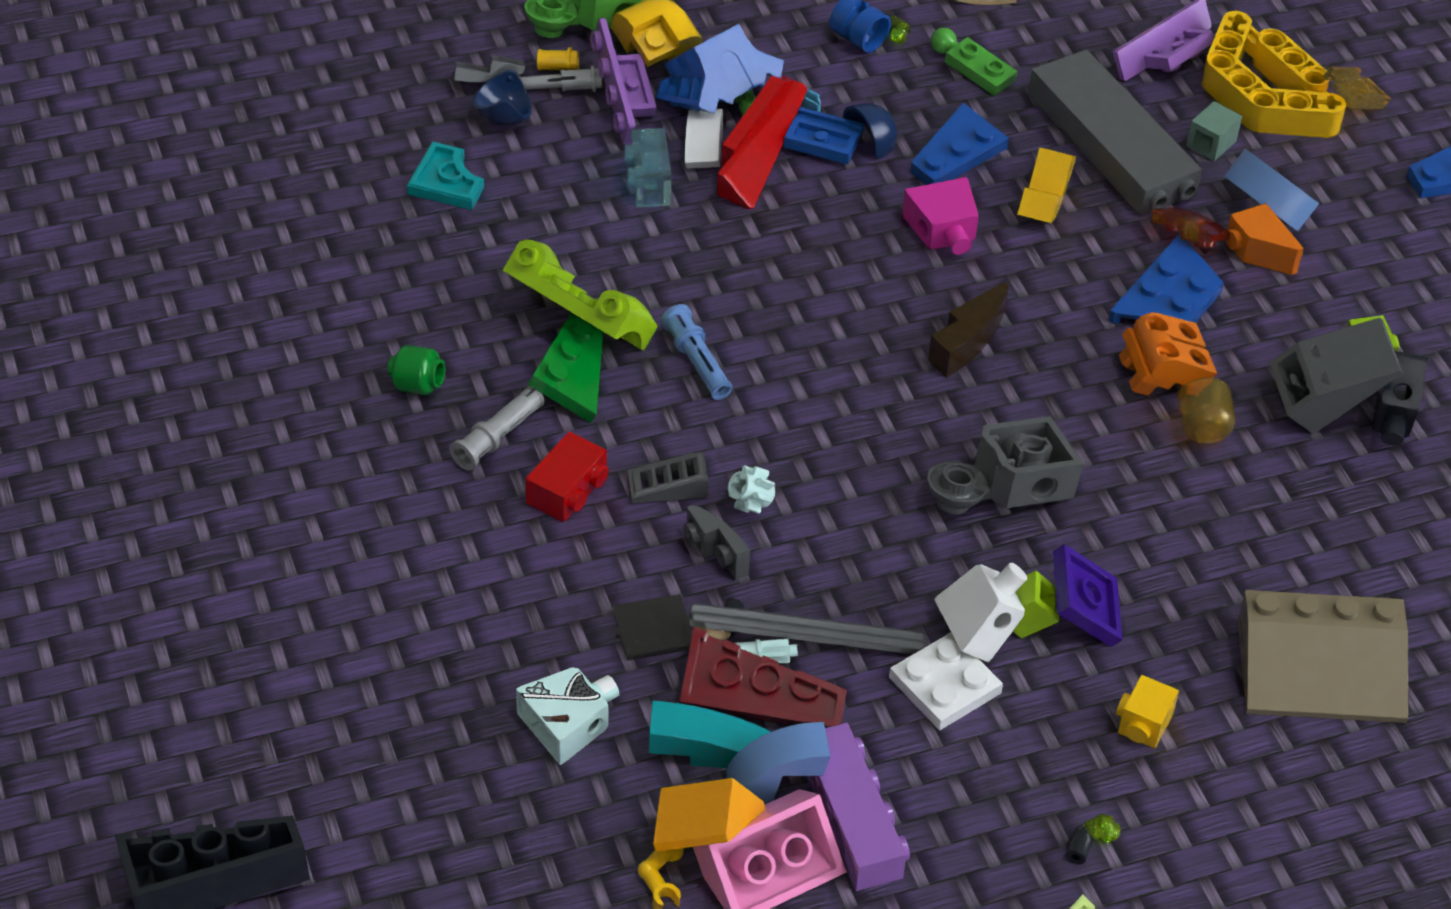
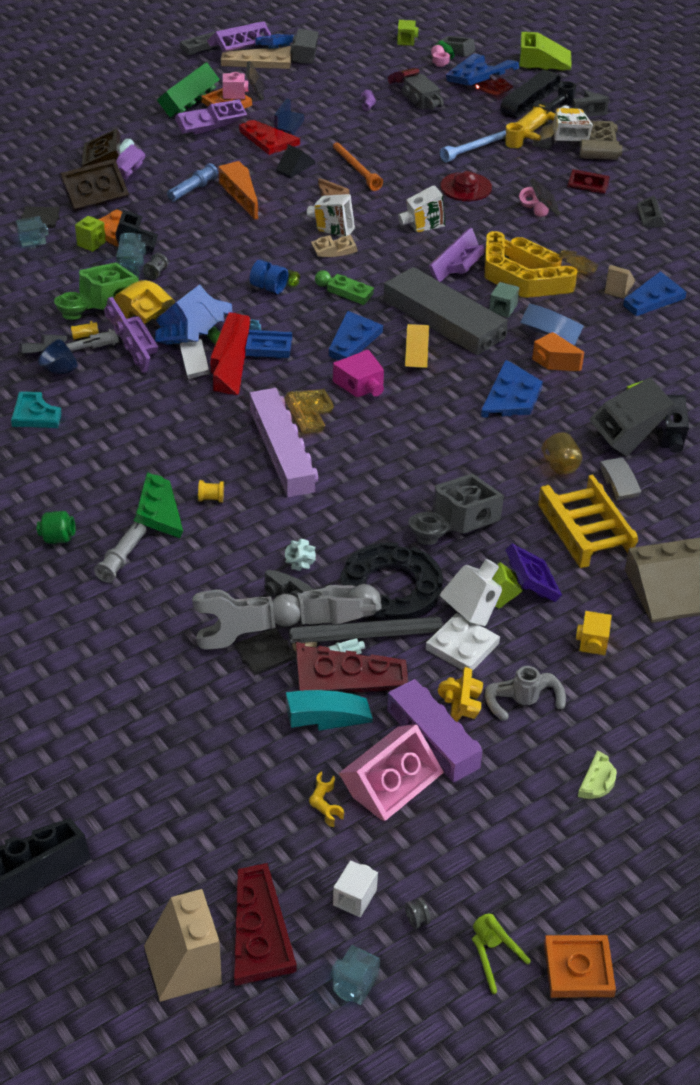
camera: 15 degrees left, 5 degrees down
lime piece [503,240,658,351] -> none
light aqua torso [516,667,619,765] -> none
red brick [525,431,609,523] -> none
clear light blue brick [624,128,671,207] -> none
dark grey slope [628,452,708,503] -> none
light orange slope [653,778,766,851] -> none
medium blue pin [661,304,733,400] -> none
medium blue brick [726,722,831,804] -> none
dark blue helmet [842,103,897,159] -> none
dark brown slope [928,282,1009,378] -> none
arm [1066,814,1121,864] -> none
orange hips [1119,312,1218,397] -> none
clear red slope [1151,207,1230,248] -> none
none -> light grey piece [192,584,381,649]
none -> yellow bush [198,480,224,503]
none -> lavender brick [249,388,318,497]
none -> clear yellow plate [284,389,334,433]
none -> black plate [340,542,443,621]
none -> yellow hips [438,667,483,722]
none -> light grey piece [485,666,566,721]
none -> yellow fence [538,475,638,568]
none -> light grey slope [599,458,641,500]
none -> tan slope [605,265,635,299]

